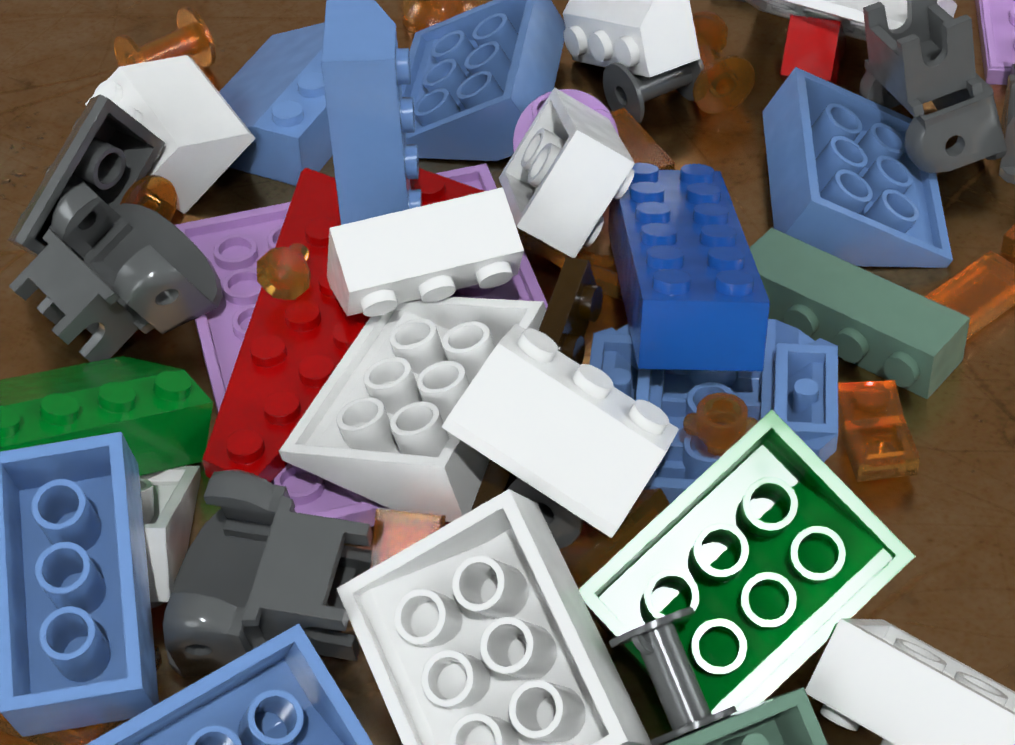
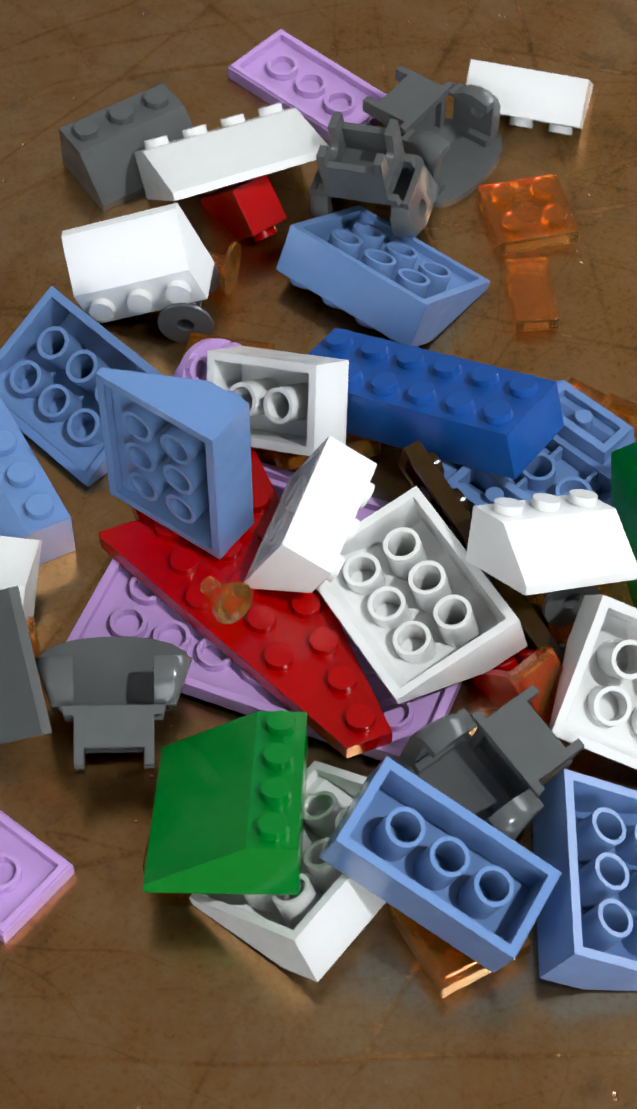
camera: 55 degrees left, 10 degrees up
clear orange plate [683,393,758,456] -> none
sand green brick [750,227,970,399] -> none

